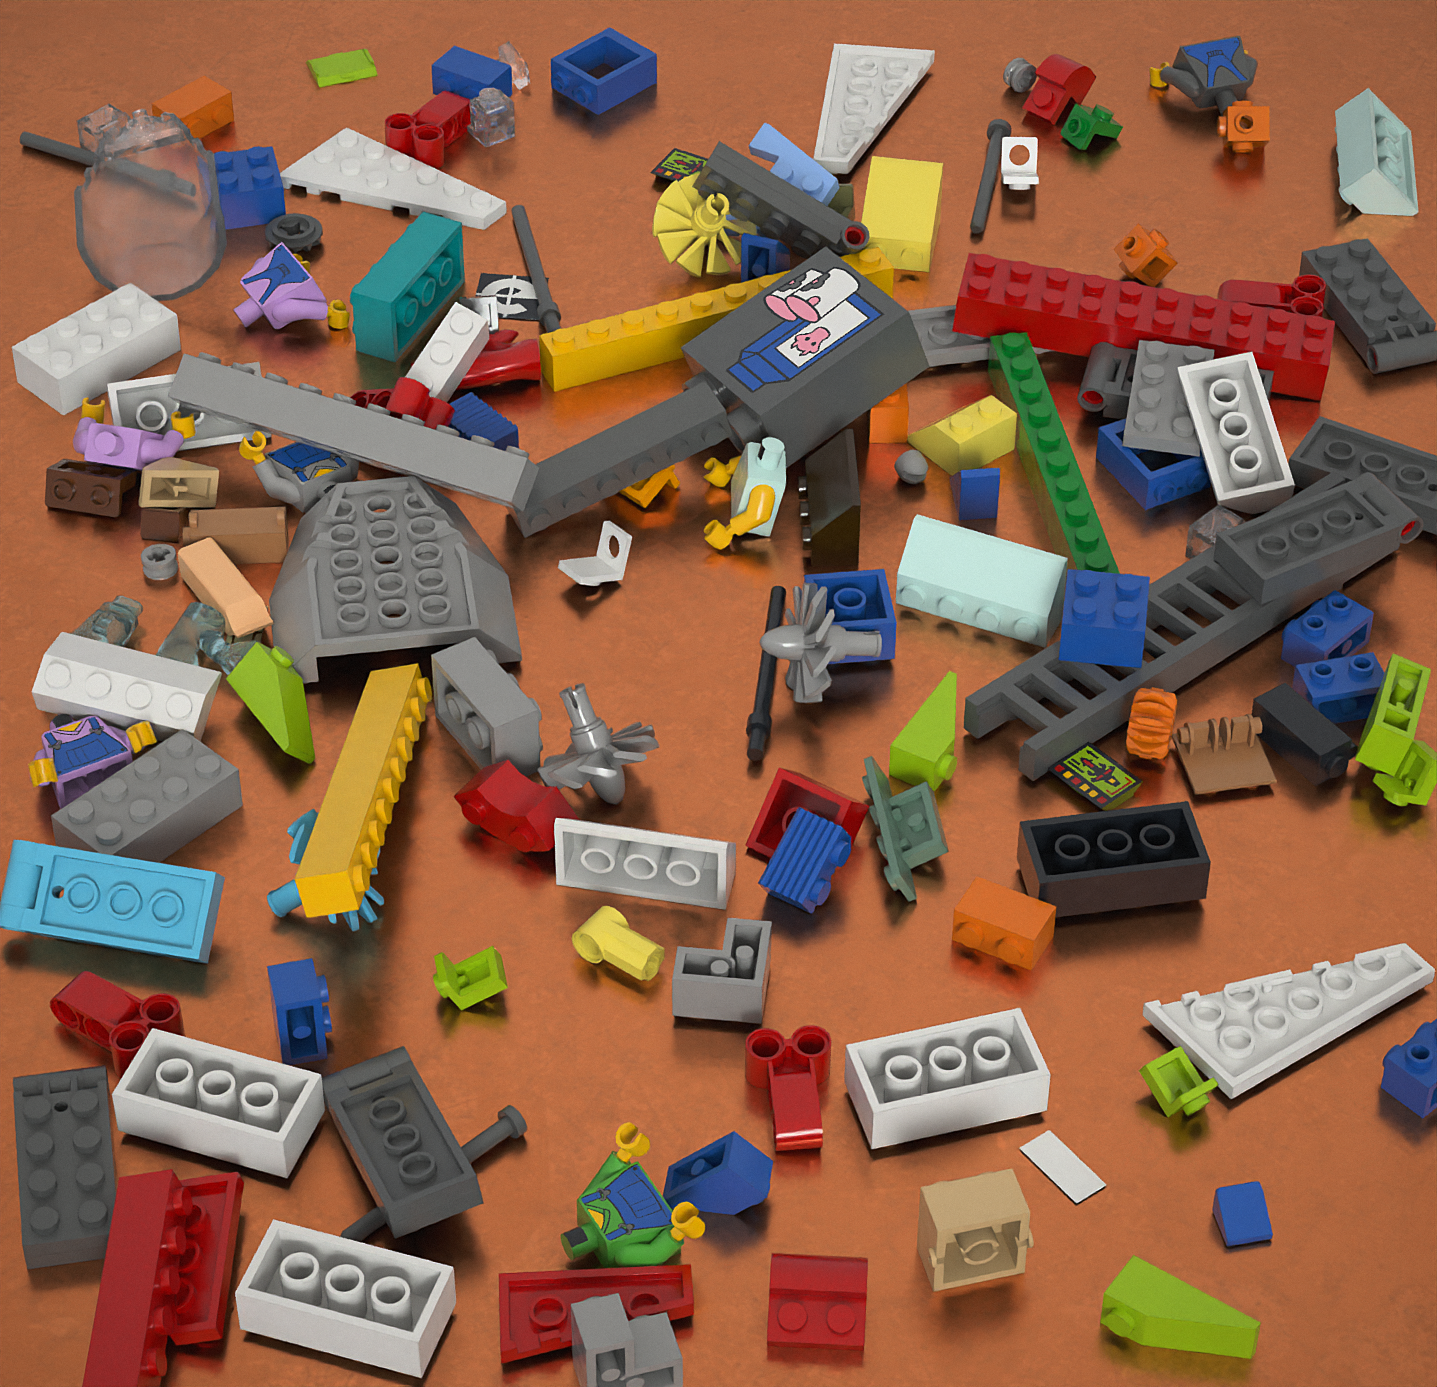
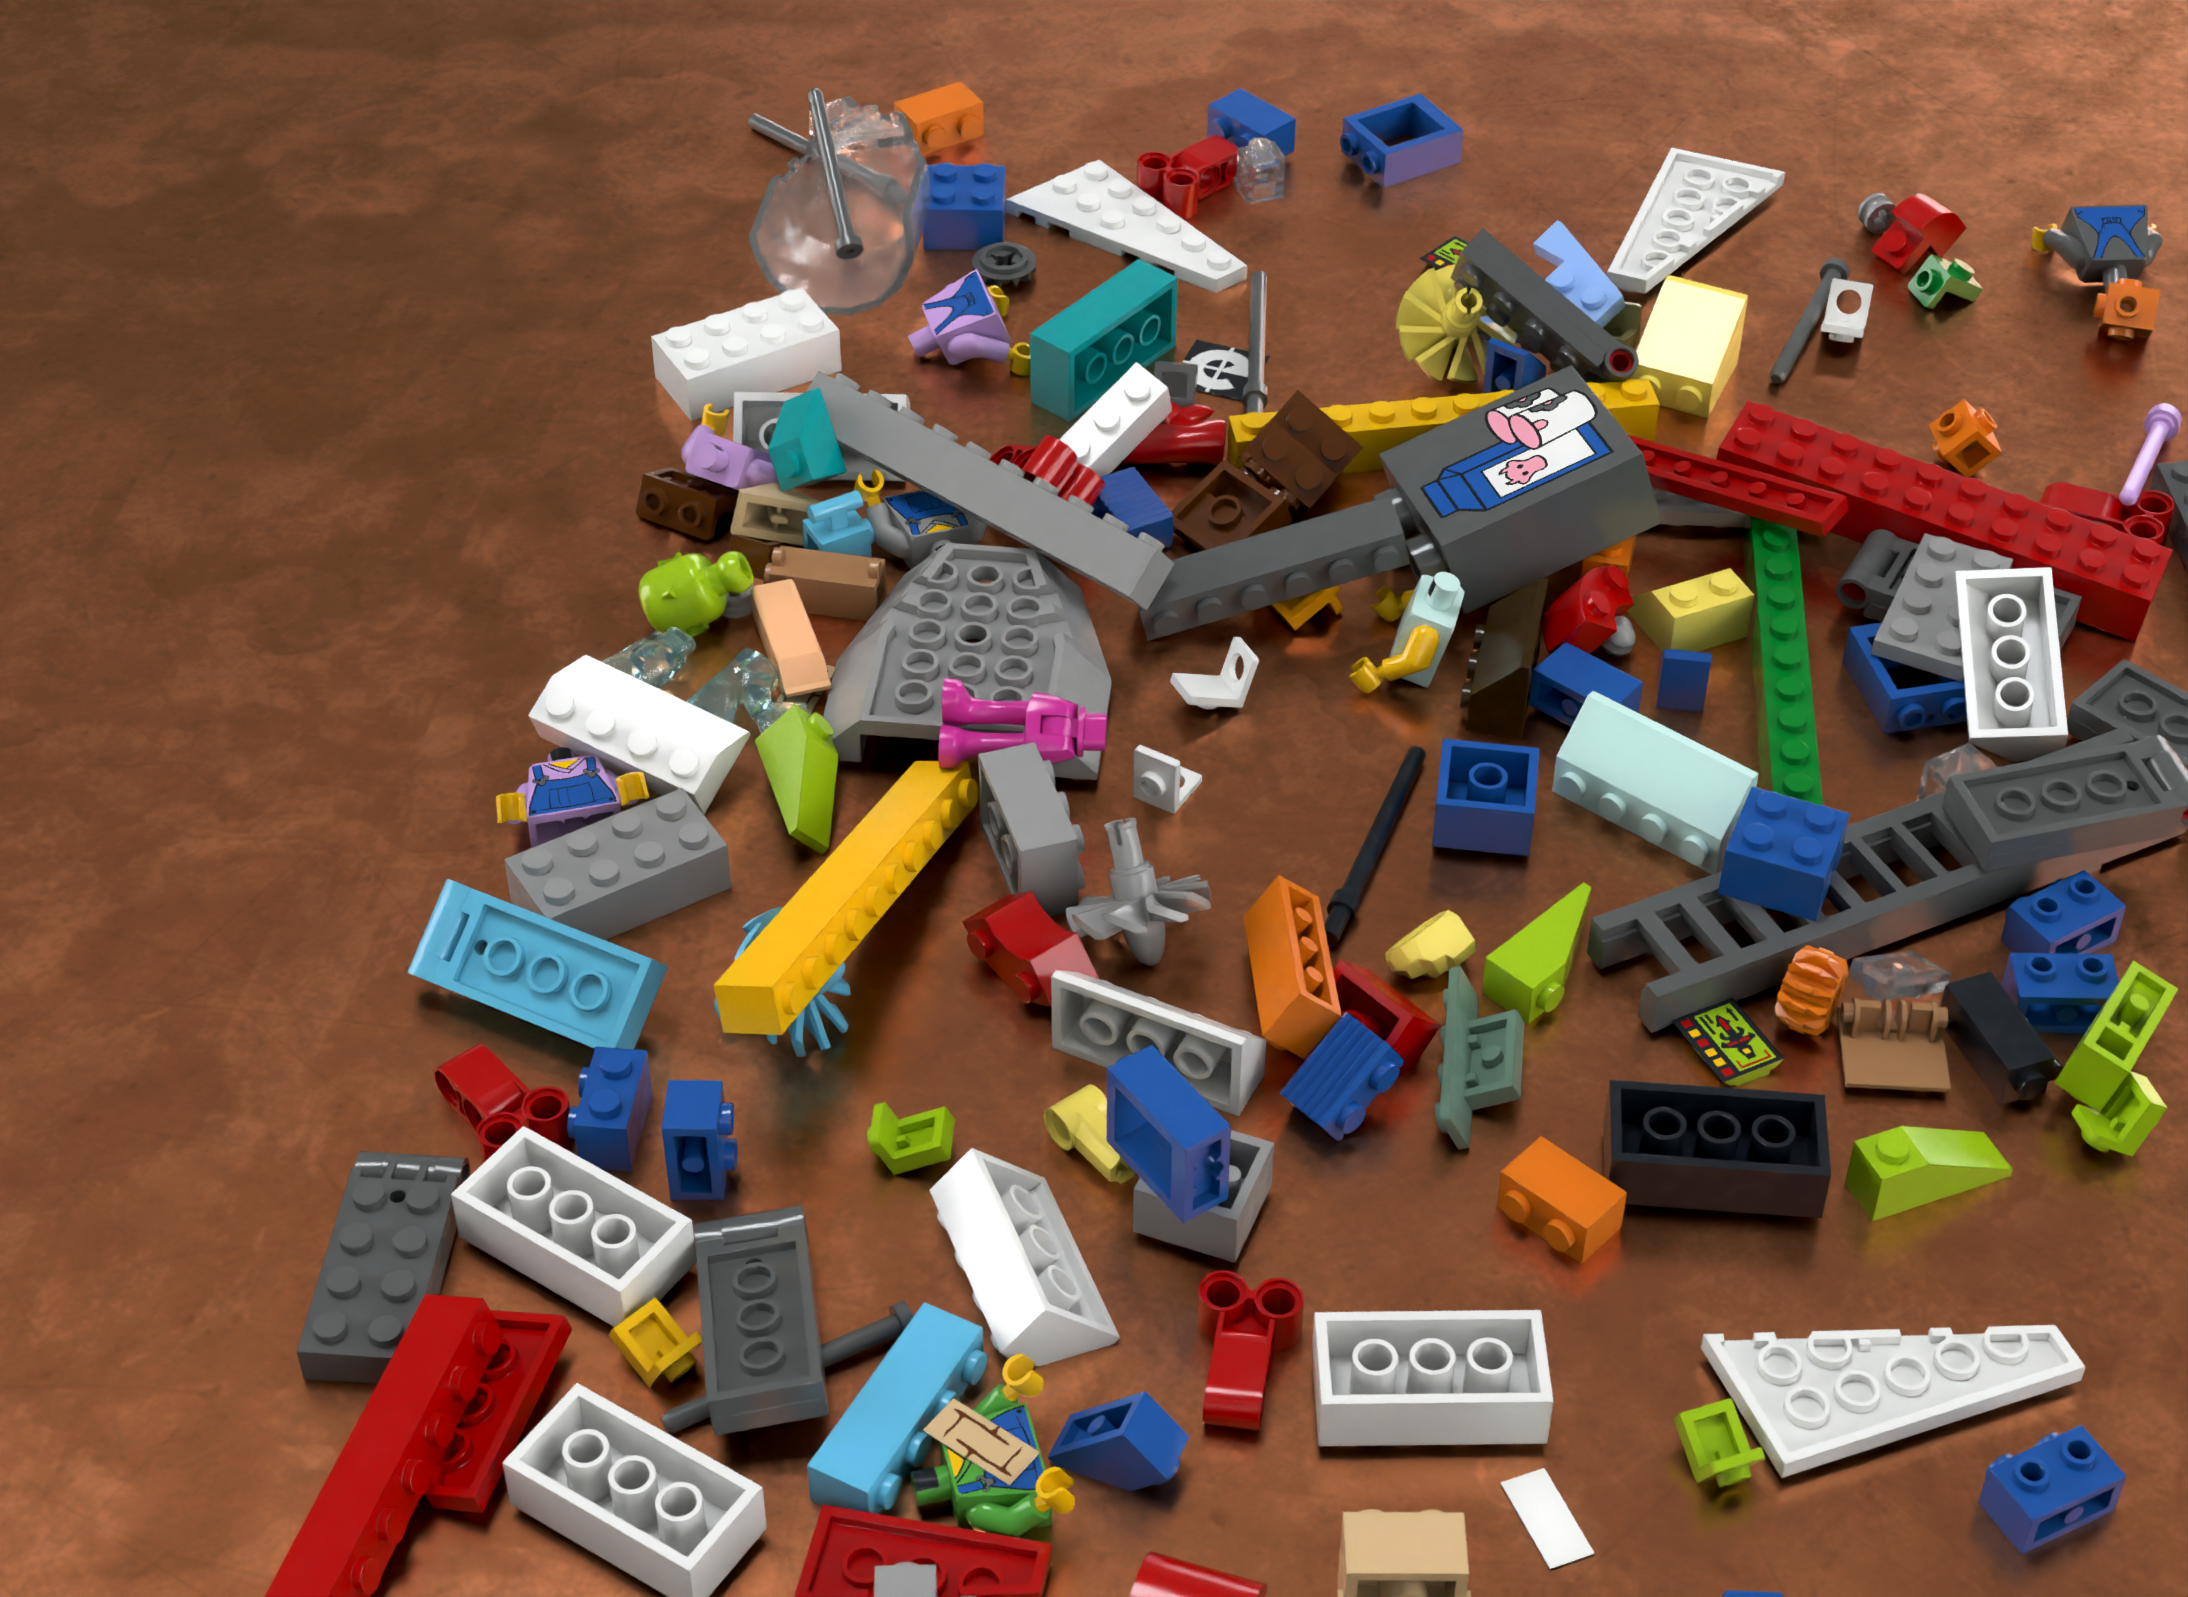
camera: 15 degrees right, 0 degrees up
lime piece [306,49,378,88] -> none
clear tile [497,41,530,90] -> none
light grey piece [759,583,882,703] -> none
none -> blue brick [567,1046,653,1172]
none -> yellow bracket [608,1297,702,1388]
none -> lime piece [638,551,754,638]
none -> teal slope [768,388,847,492]
none -> medium azure brick [802,490,875,558]
none -> dark grey bar [807,88,864,259]
none -> medium azure brick [807,1302,988,1514]
none -> tan sticker [923,1398,1040,1485]
none -> white slope [929,1148,1120,1366]
none -> dark pink piece [938,678,1107,768]
none -> blue window [1106,1045,1231,1224]
none -> white bracket [1133,745,1202,814]
none -> reddish brown plate [1172,460,1293,552]
none -> reddish brown plate [1239,390,1363,514]
none -> orange brick [1243,875,1342,1059]
none -> light yellow rock [1385,910,1476,979]
none -> blue brick [1529,642,1643,727]
none -> red brick [1542,566,1634,654]
none -> red plate [1628,435,1849,537]
none -> lime slope [1845,1126,2013,1221]
none -> clear plate [1848,951,1951,1002]
none -> lavender piece [2119,403,2182,506]

